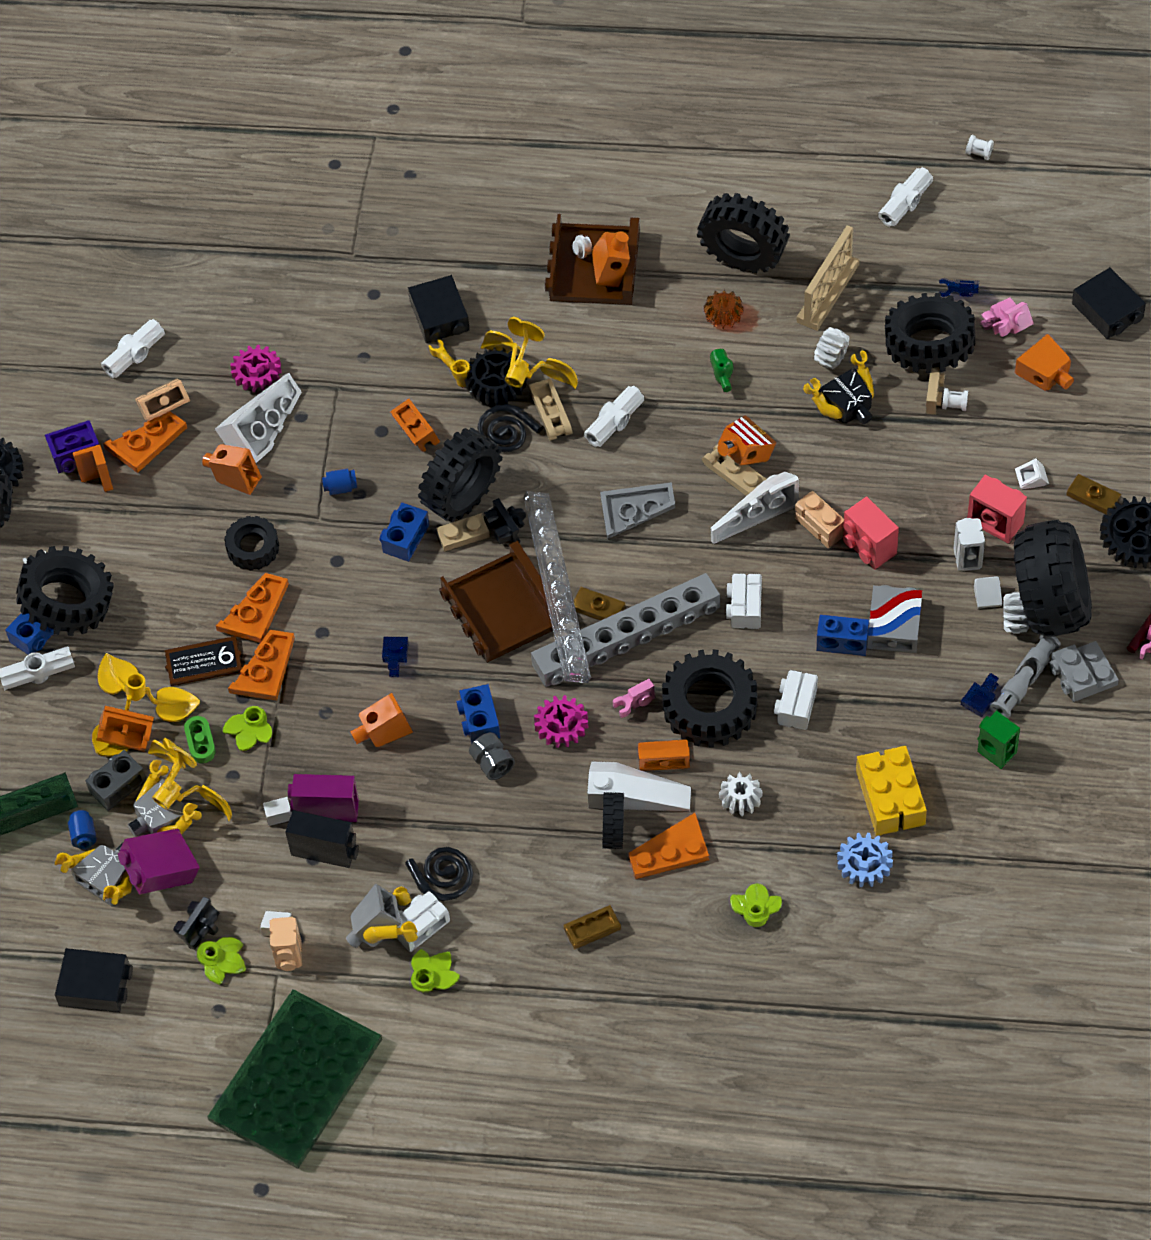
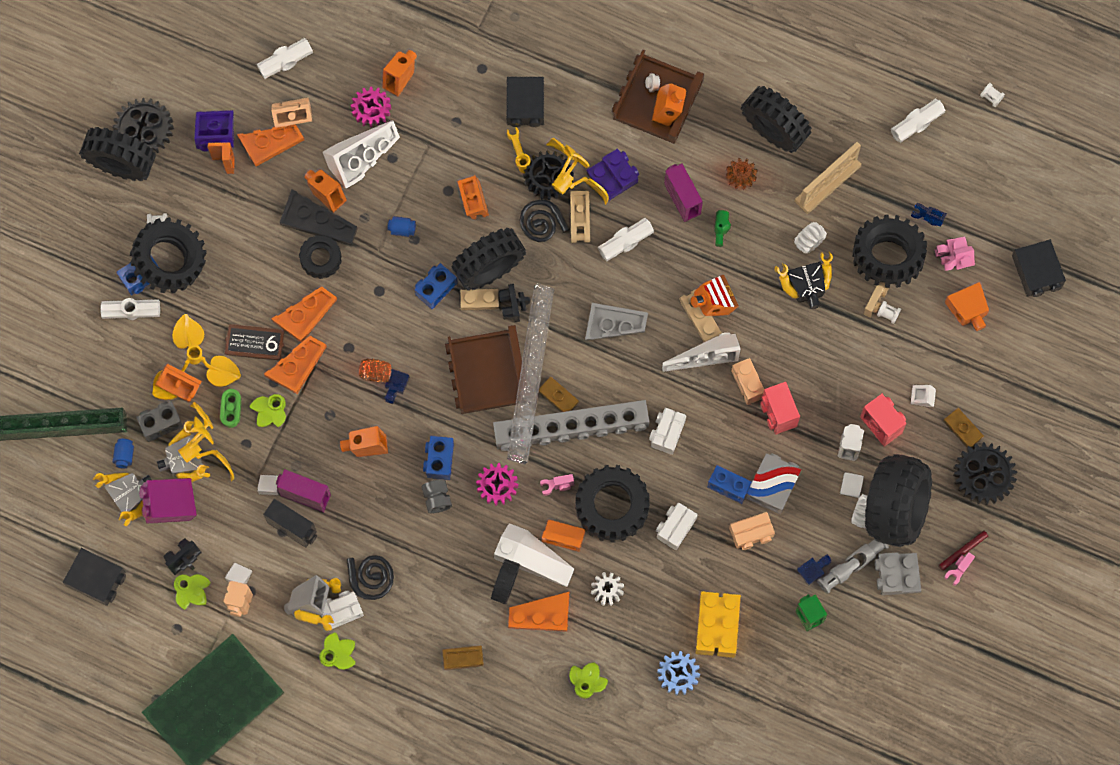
camera: 15 degrees right, 15 degrees up
none -> black wing [280,189,357,246]
none -> clear orange gear [359,358,392,383]
none -> orange torso [383,50,417,96]
none -> dark purple plate [586,148,639,201]
none -> magenta brick [664,163,703,222]
none -> light nougat brick [729,512,775,550]

